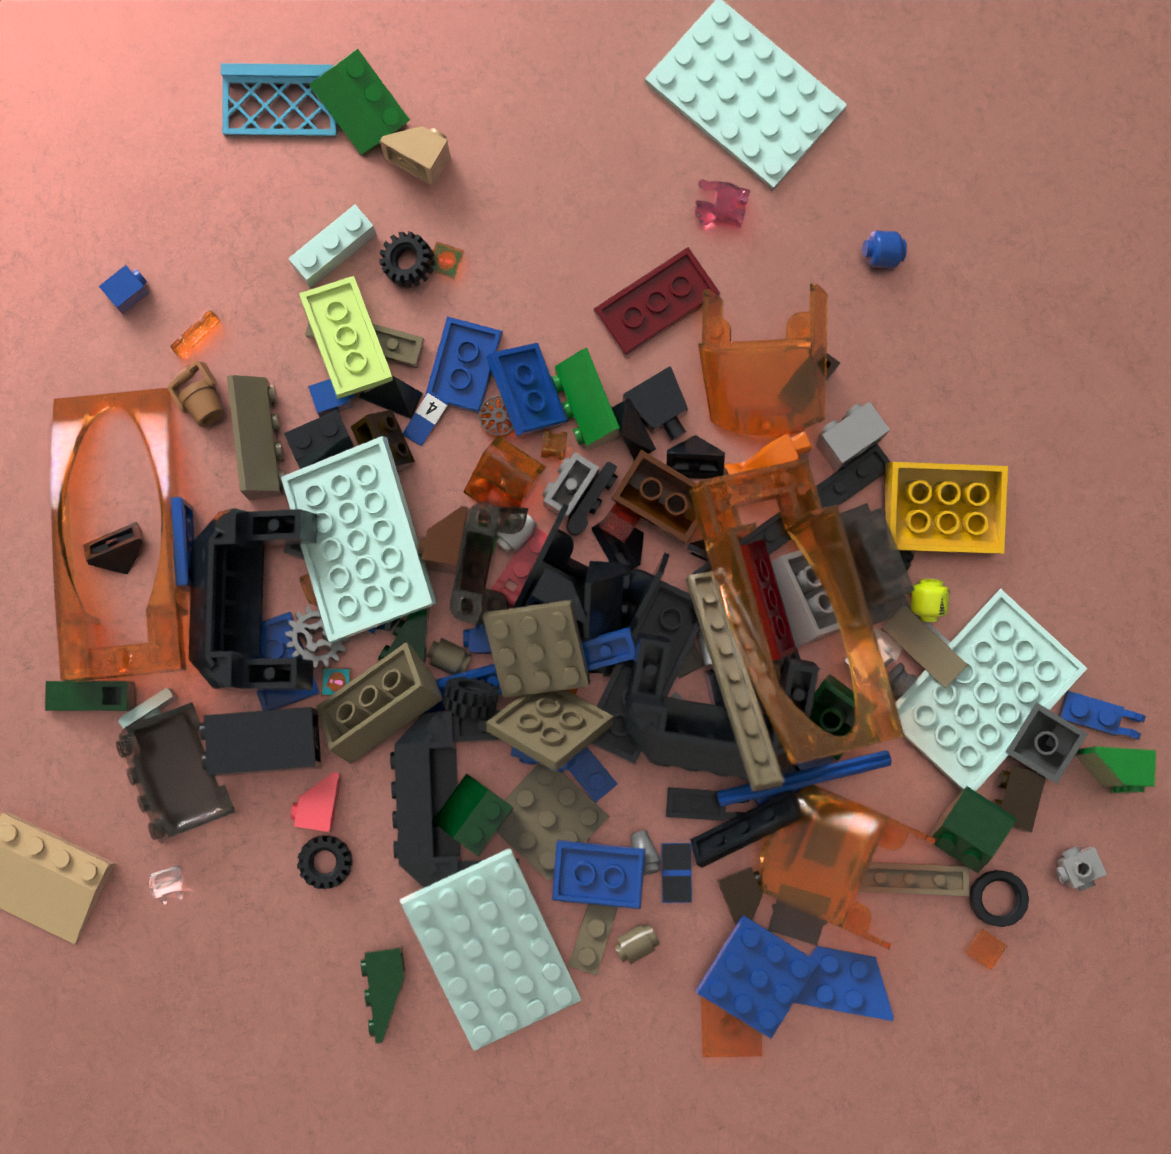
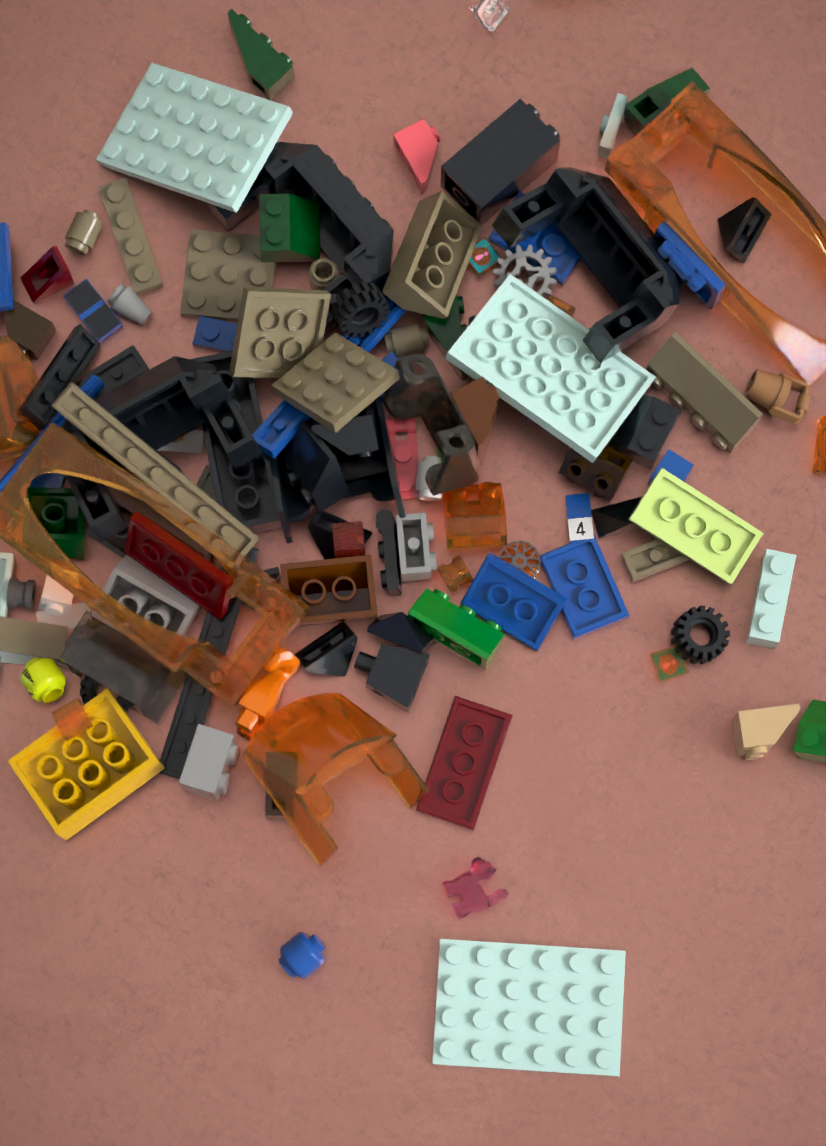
camera: 145 degrees right, 5 degrees down
clear smoke windscreen [116,703,235,844] -> none
black tyre [297,835,353,889] -> none
blue tile [552,840,646,909] -> none
none -> dark red slope [20,246,74,303]
none -> clear orange tile [51,698,93,741]
none -> dark tan brick [309,258,339,290]
none -> blue axle [658,239,707,292]

